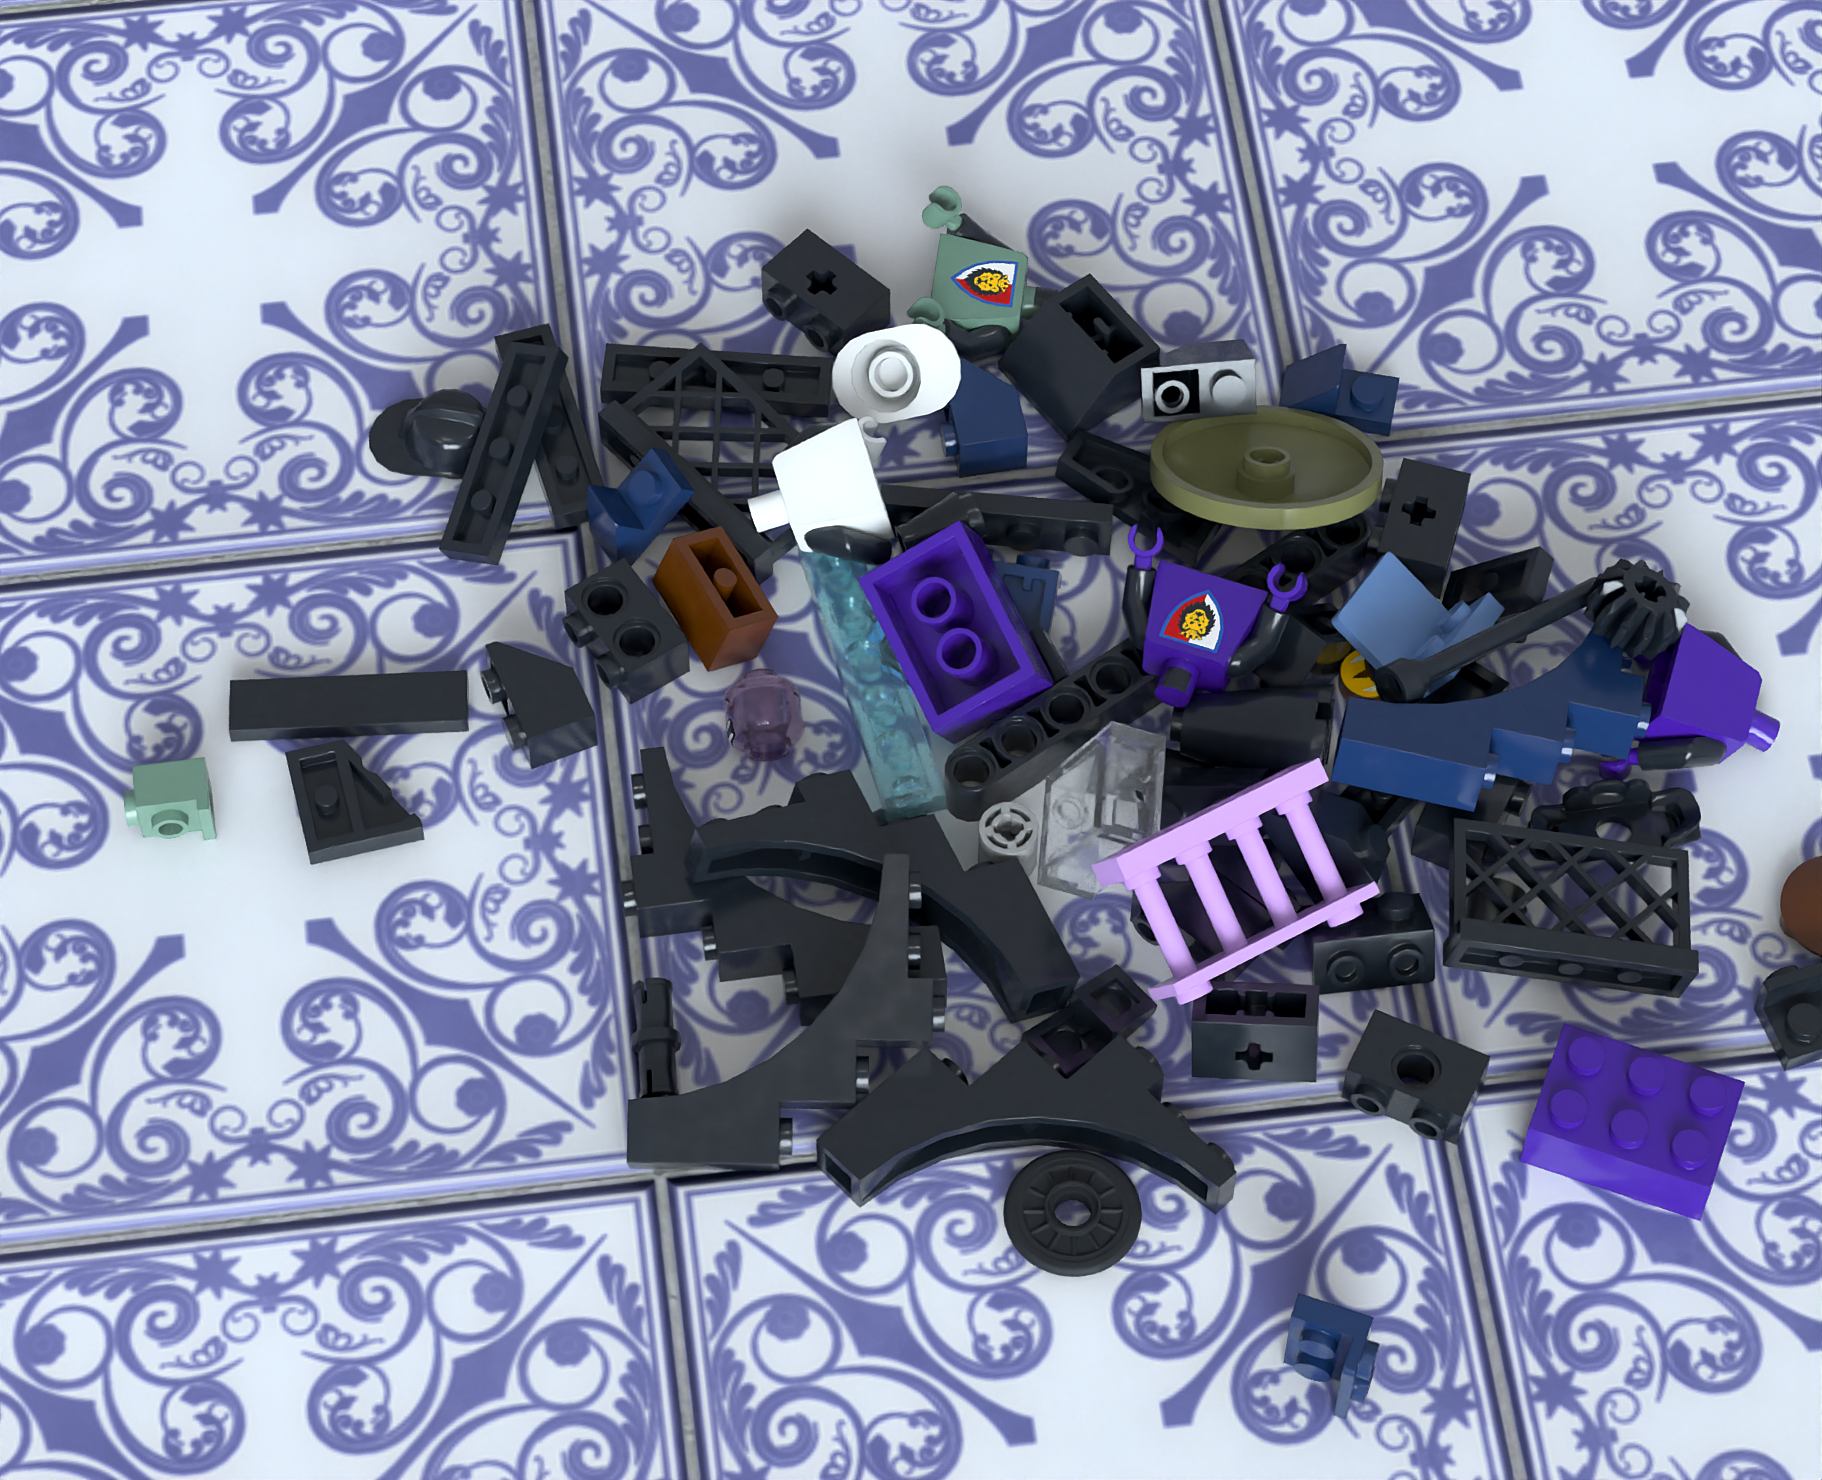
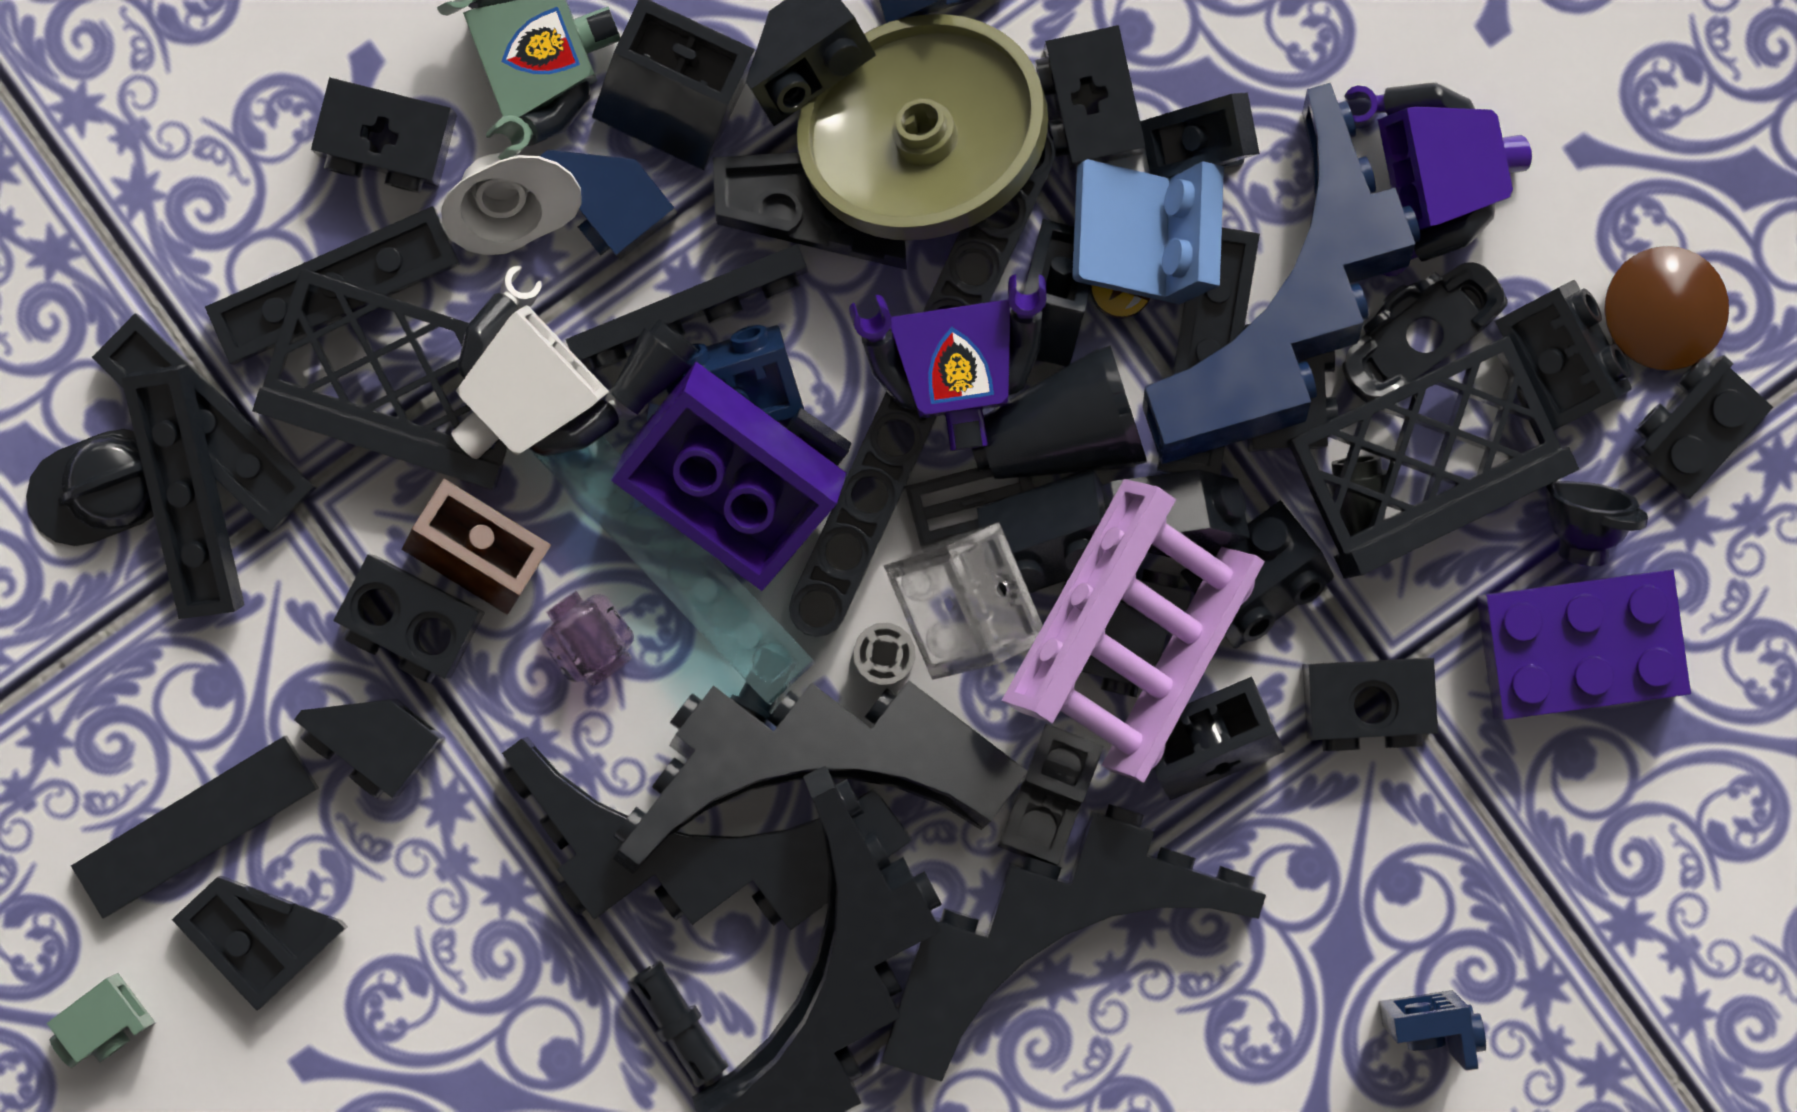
camera: 25 degrees left, 30 degrees up
dark blue slope [587,448,696,566] -> none
black wheel [1003,1150,1142,1277] -> none
black piece [1374,577,1597,704] -> none
black gear [1584,559,1690,660] -> none
none -> black bracket [1495,280,1632,431]
none -> black piece [1546,481,1648,566]

